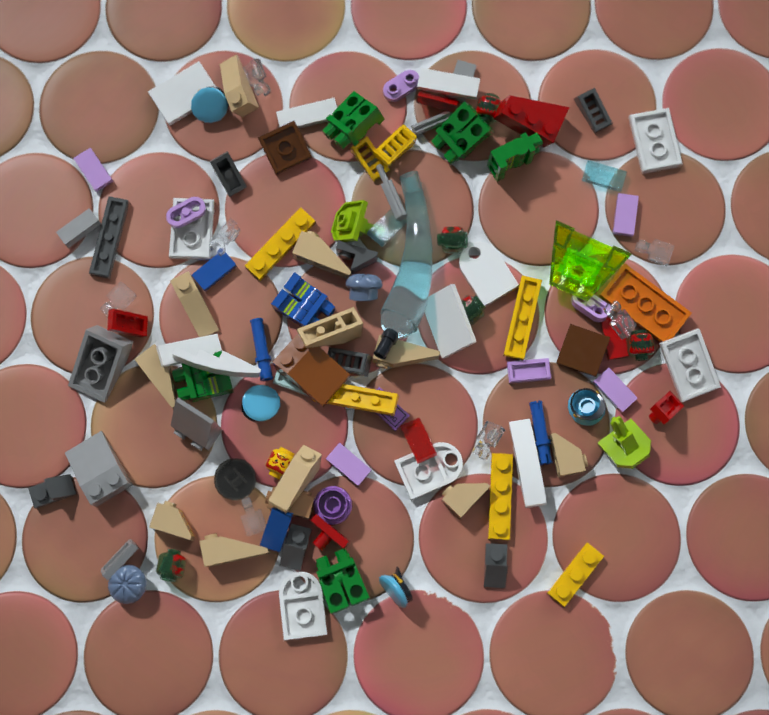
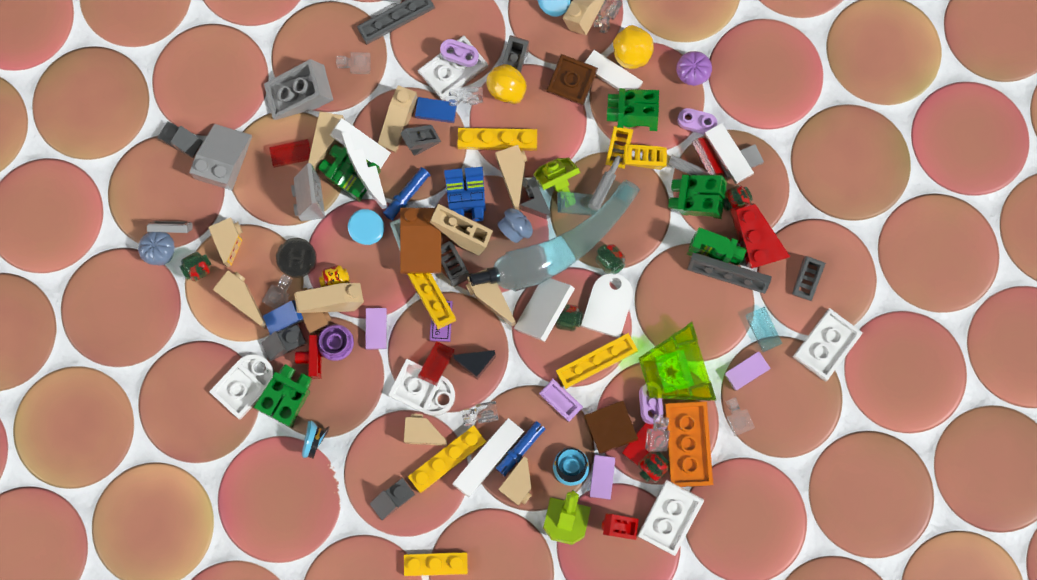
camera: 50 degrees right, 0 degrees up
red tile [107,309,148,337] -> none
none -> clear red tile [269,139,311,168]
none -> dark grey slope [400,125,441,156]
none -> black slope [454,350,496,379]
none -> yellow piece [486,64,527,104]
none -> yellow piece [613,25,654,69]
none -> medium lavender piece [676,51,712,86]
none -> dark grey tile [687,253,772,294]

